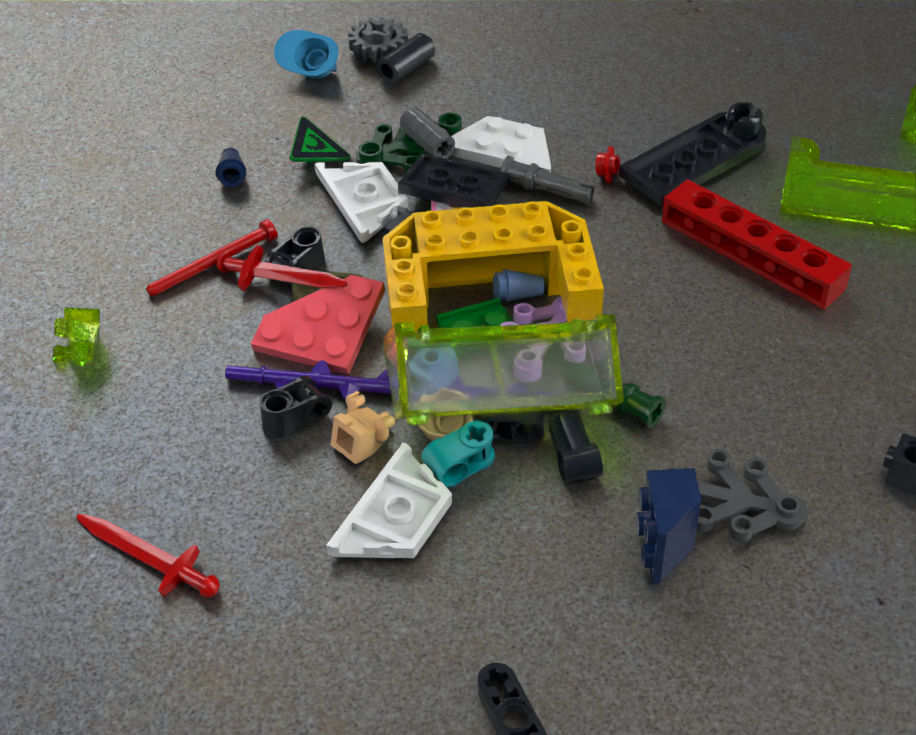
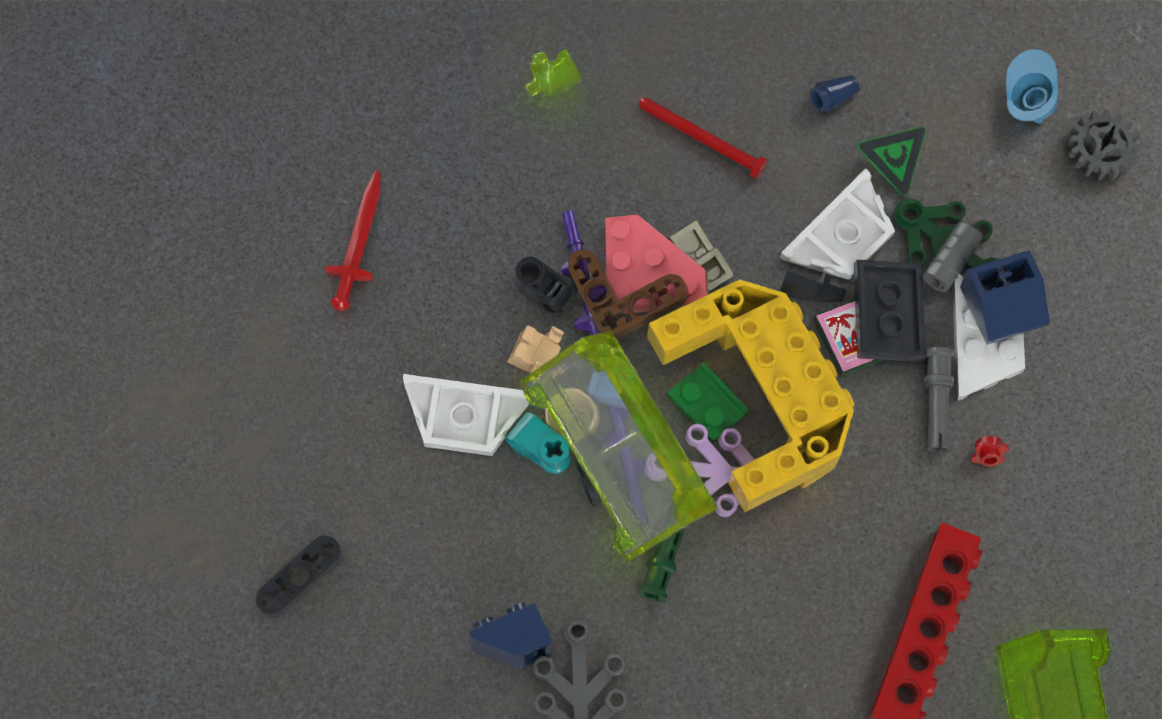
camera: 65 degrees right, 25 degrees up
red sword [216,245,348,291] -> none
black piece [264,226,325,286] -> none
black brick [377,33,435,84] -> none
medium blue cone [493,269,544,303] -> none
black piece [549,410,603,483] -> none
black plate [619,102,766,206] -> none
none -> reddish brown beam [568,249,689,339]
none -> dark blue slope [960,250,1050,345]

